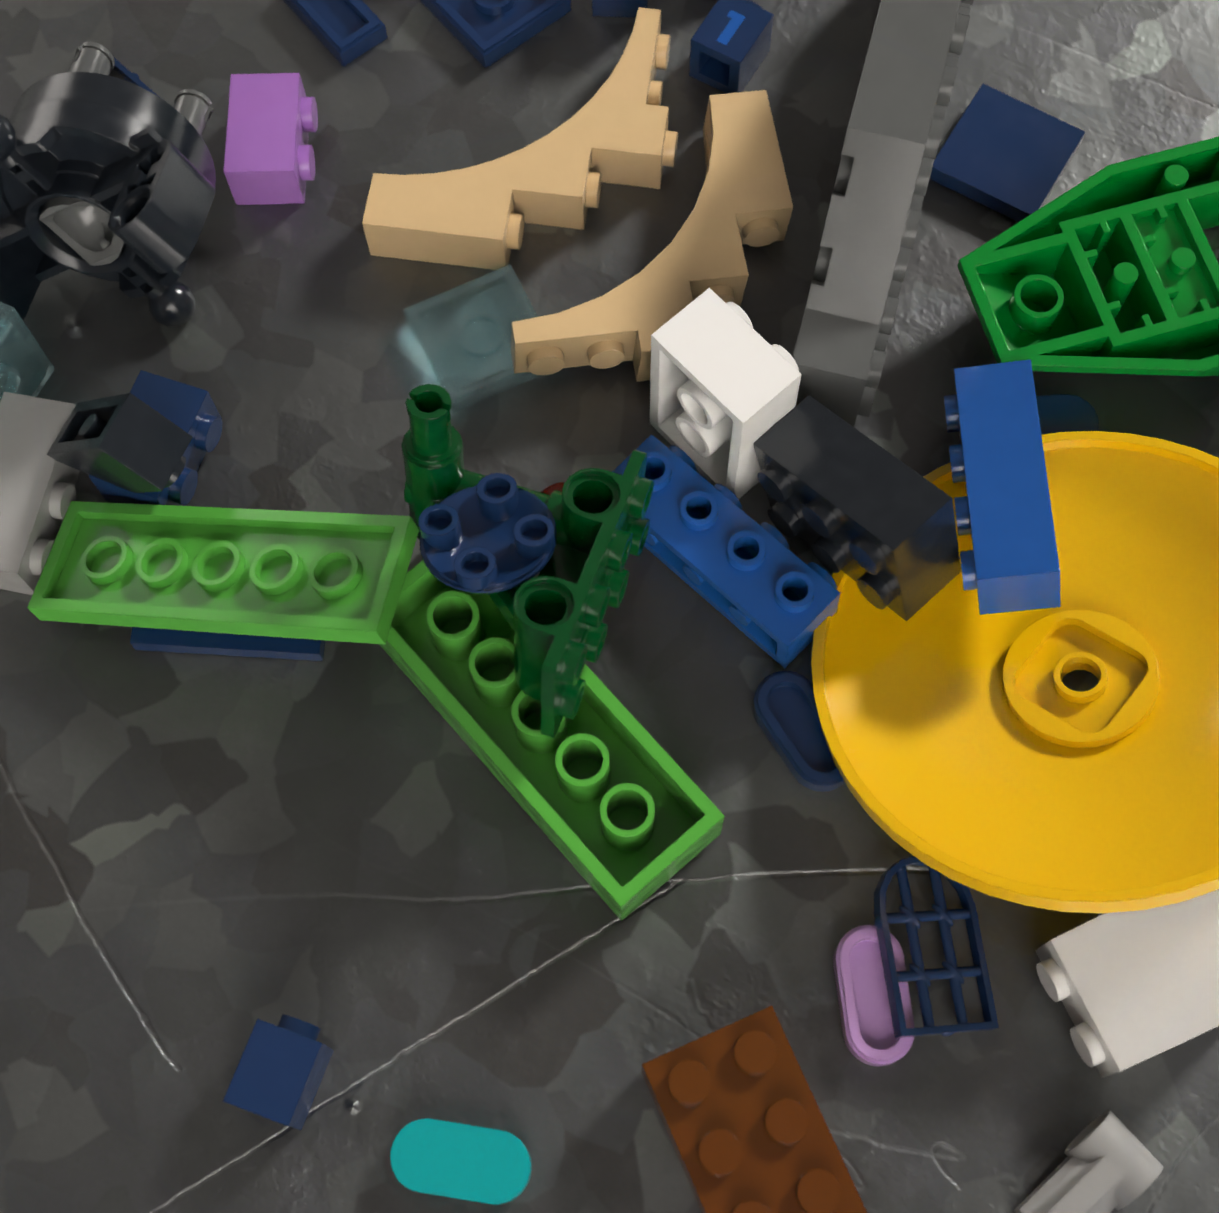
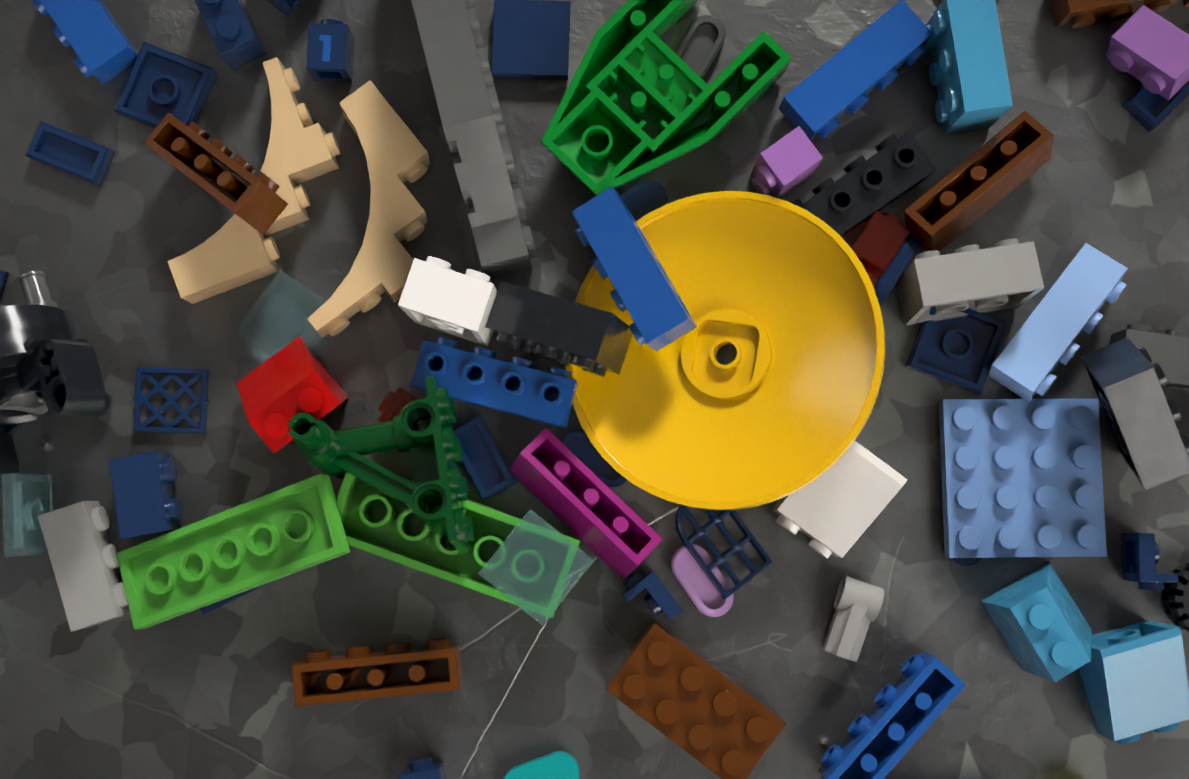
camera: 30 degrees left, 15 degrees up
black slope [47,393,193,493] -> none
medium lavender brick [224,73,318,205] -> none
dark blue dish [418,473,557,593] -> none
none -> dark blue window [133,367,209,434]
none -> reddish brown brick [144,112,288,235]
none -> red slope [236,336,348,454]
none -> reddish brown brick [292,638,464,707]
none -> dark blue tile [453,414,518,502]
none -> clear light blue tile [479,509,594,626]
none -> magenta brick [509,428,663,580]
none -> dark blue bracket [621,569,683,620]

